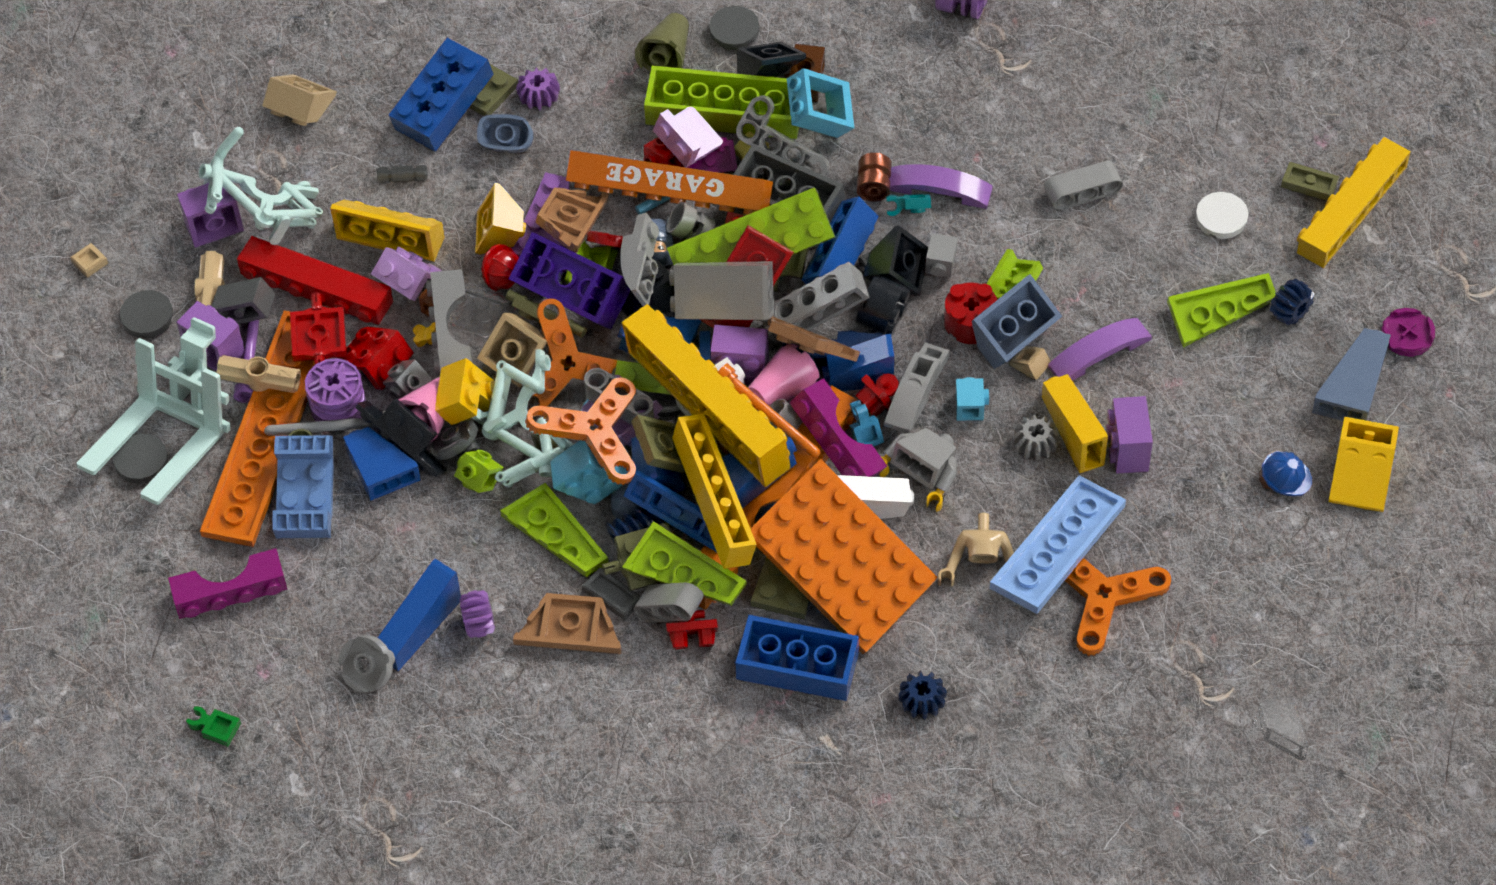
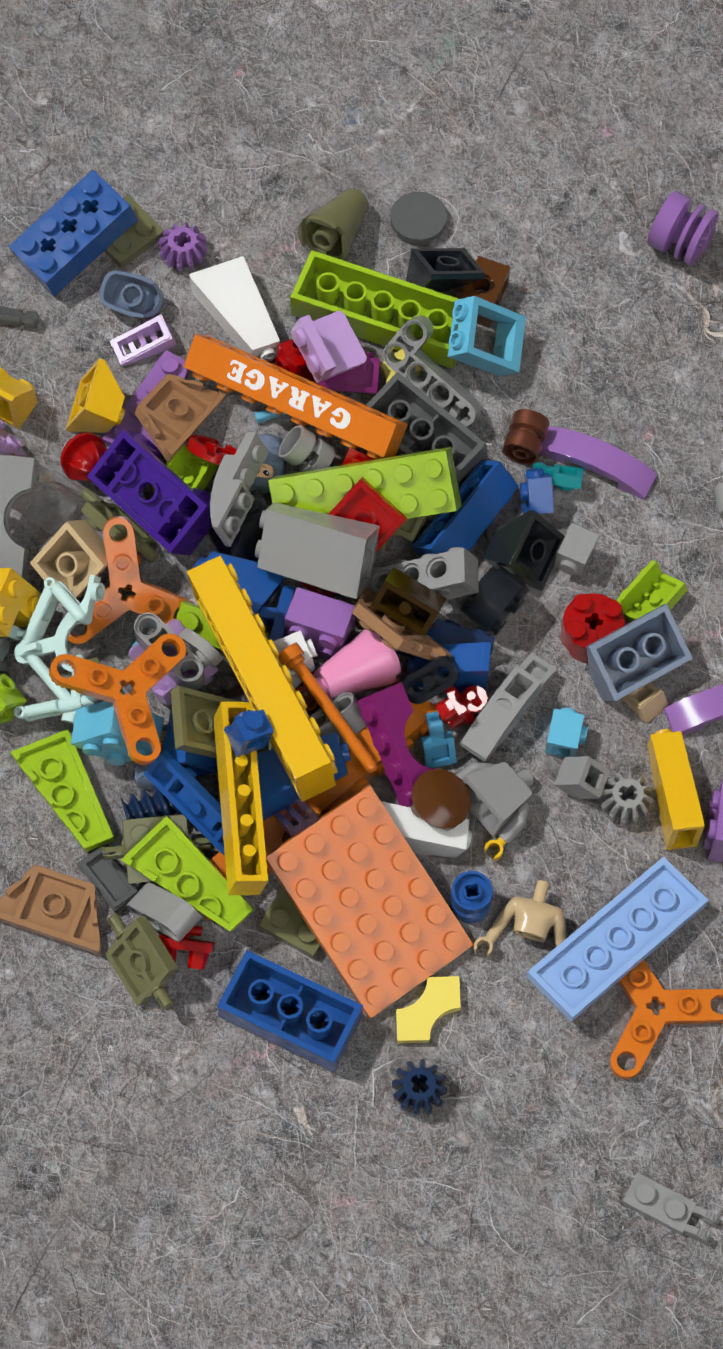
camera: 10 degrees right, 10 degrees up
none -> olive plate [105,913,179,1011]
none -> lavender slope [110,314,178,367]
none -> light grey plate [178,627,223,668]
none -> white slope [189,256,280,362]
none -> blue brick [224,709,274,757]
none -> clear purple tile [272,799,319,836]
none -> dark brown brick [371,567,447,636]
none -> light yellow tile [396,976,461,1044]
none -> black plate [402,656,460,704]
none -> reddish brown dish [411,769,471,831]
none -> blue wheel [450,871,493,924]
none -> brick [520,468,554,514]
none -> light grey brick [554,756,610,799]
none -> light grey hinge [622,1172,719,1244]

